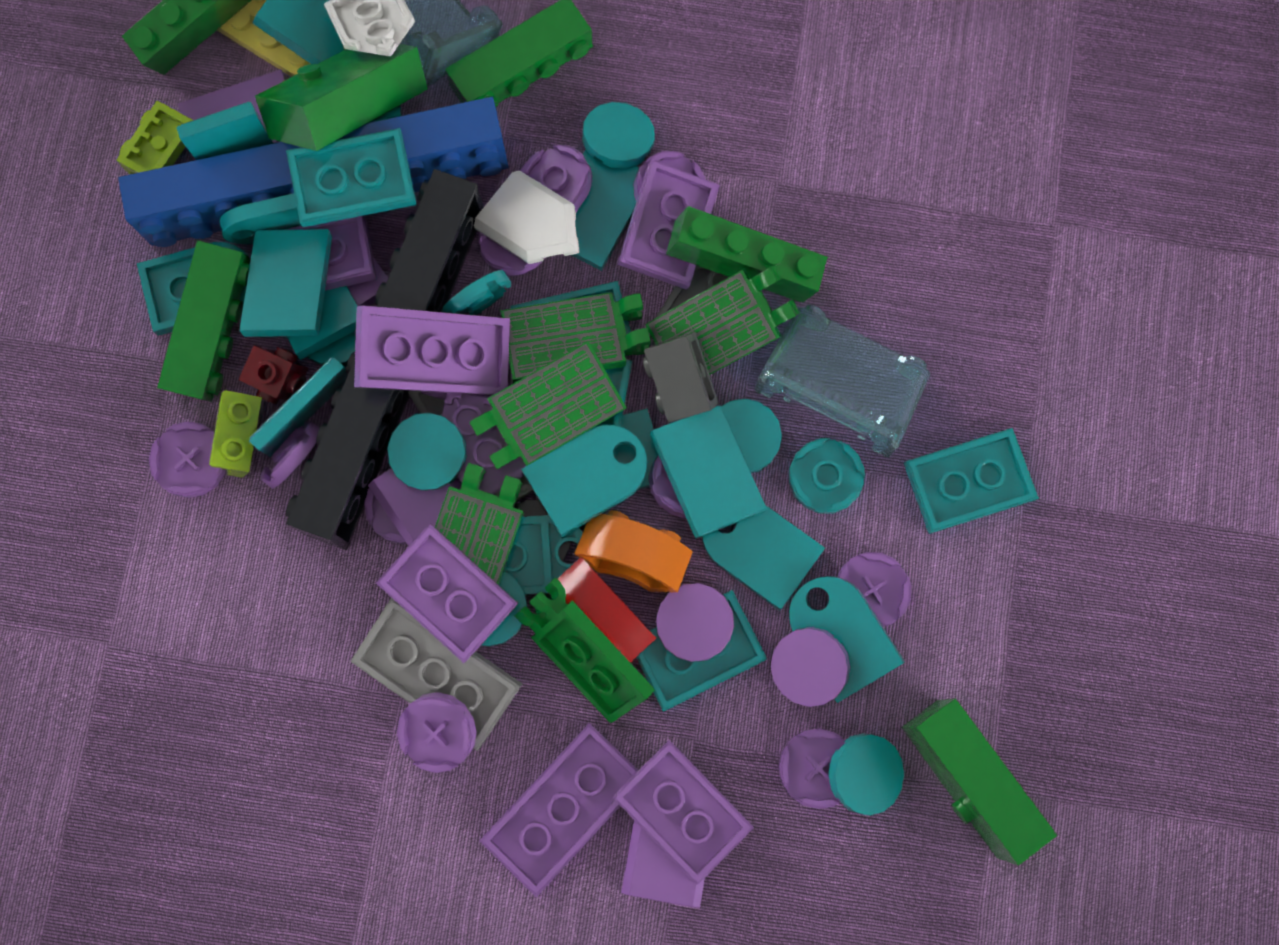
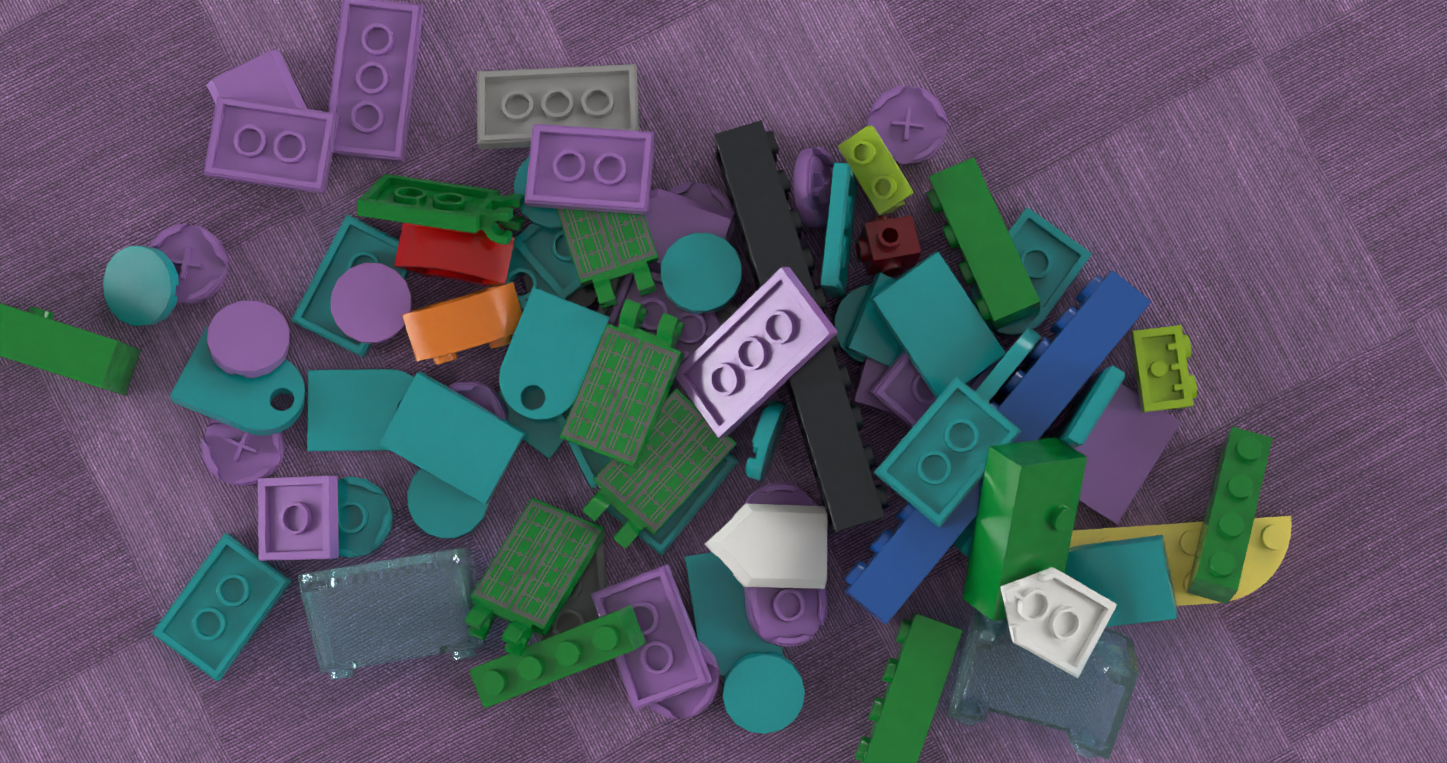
camera: 145 degrees right, 5 degrees up
medium lavender tile [397,692,477,773] -> none
dark grey brick [643,332,719,423] -> none
none -> medium lavender plate [258,476,339,561]

